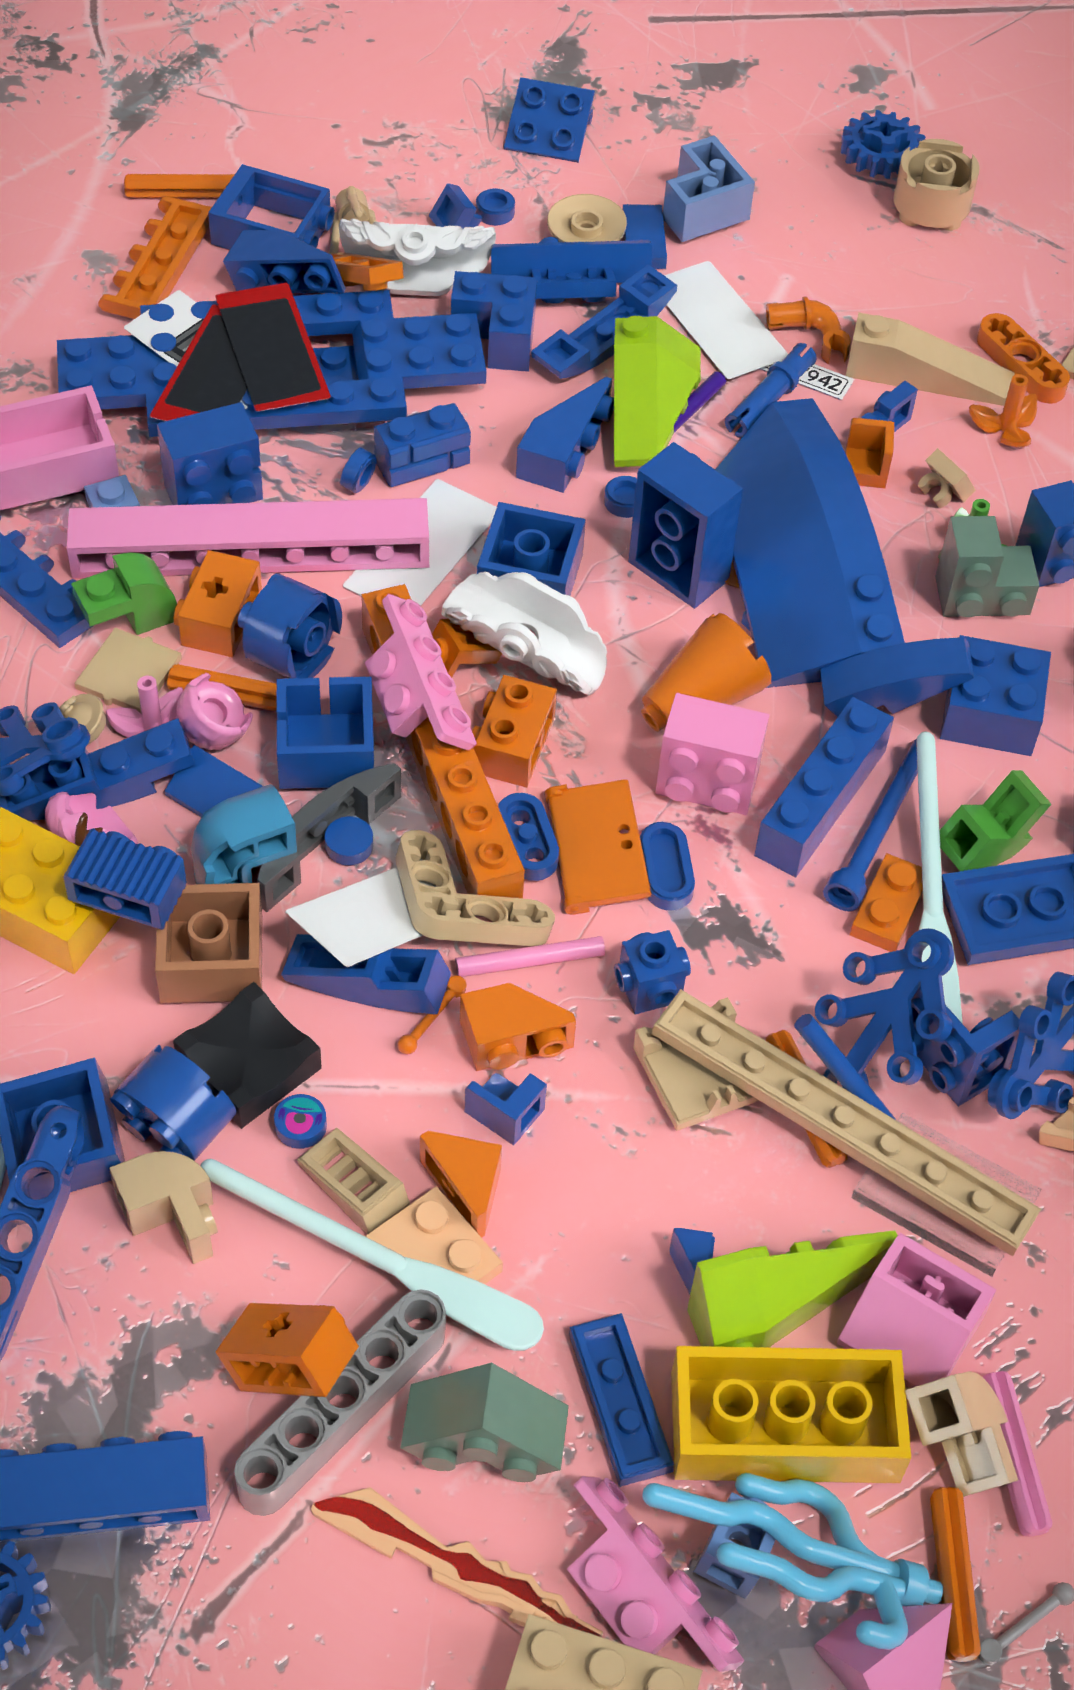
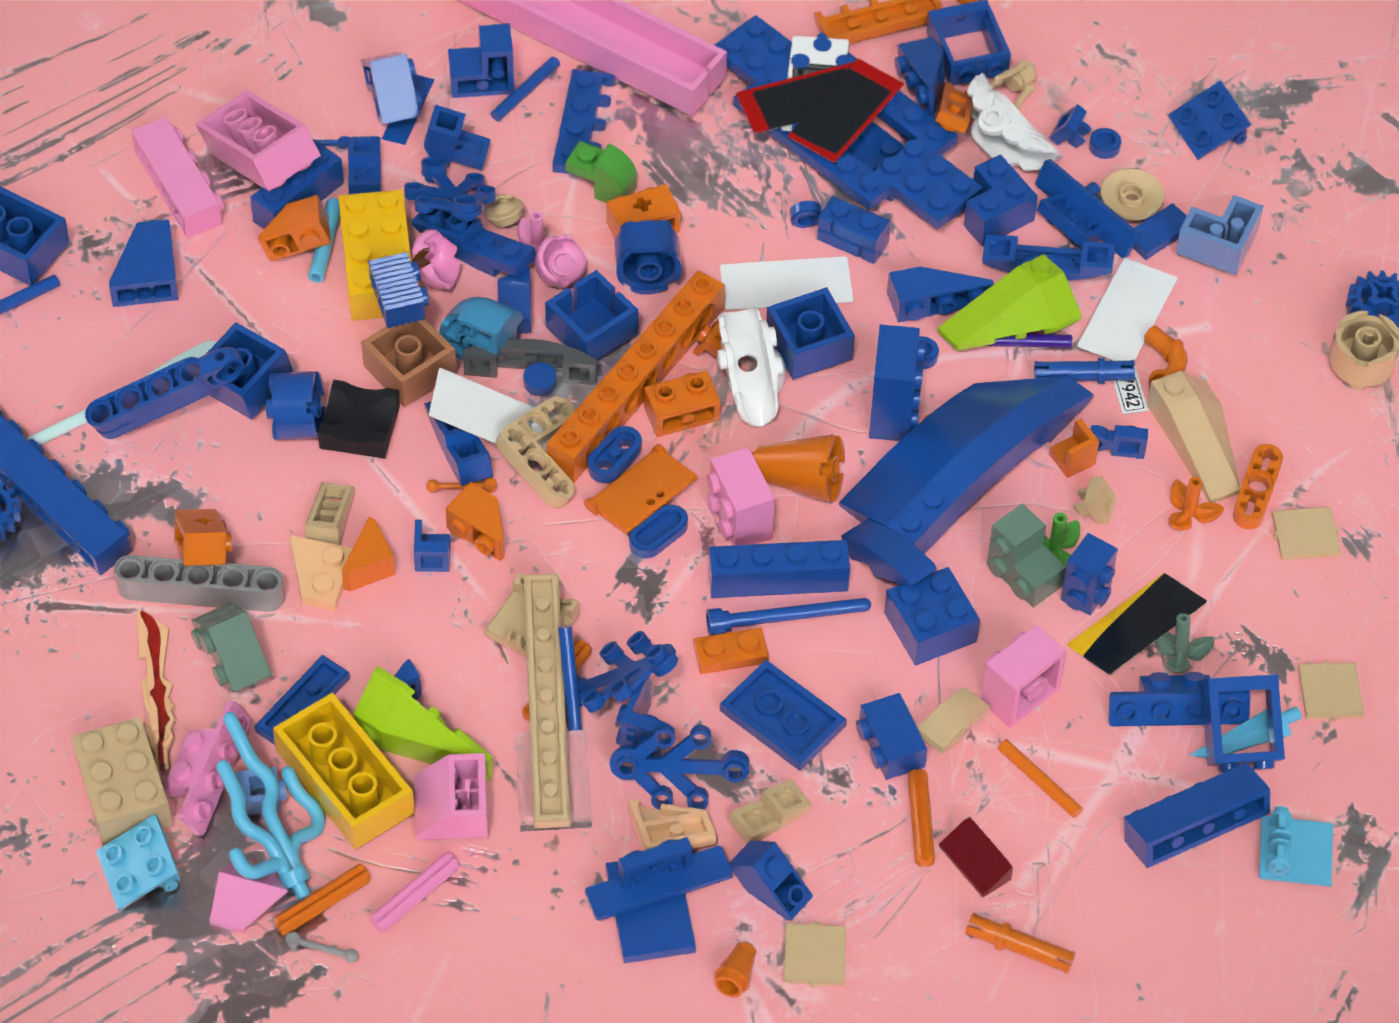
camera: 55 degrees right, 0 degrees up
bright pink brick [67,498,429,579] -> none
tan piece [74,627,182,714] -> none
medium blue plate [84,474,140,508] -> none
tan brick [109,1151,218,1264] -> none
blue piece [157,402,263,505] -> none
orange axle [167,664,277,712] -> none
light aqua piece [201,1159,544,1351] -> none
tile [274,1094,327,1149] -> none
bright pink bracket [365,594,477,750] -> none
bright pink bar [455,936,605,977] -> none
blue brick [614,930,691,1015] -> none
tan brick [905,1371,1018,1497] -> none
light aqua piece [916,731,963,1024] -> none
bright green brick [940,770,1052,871] -> none

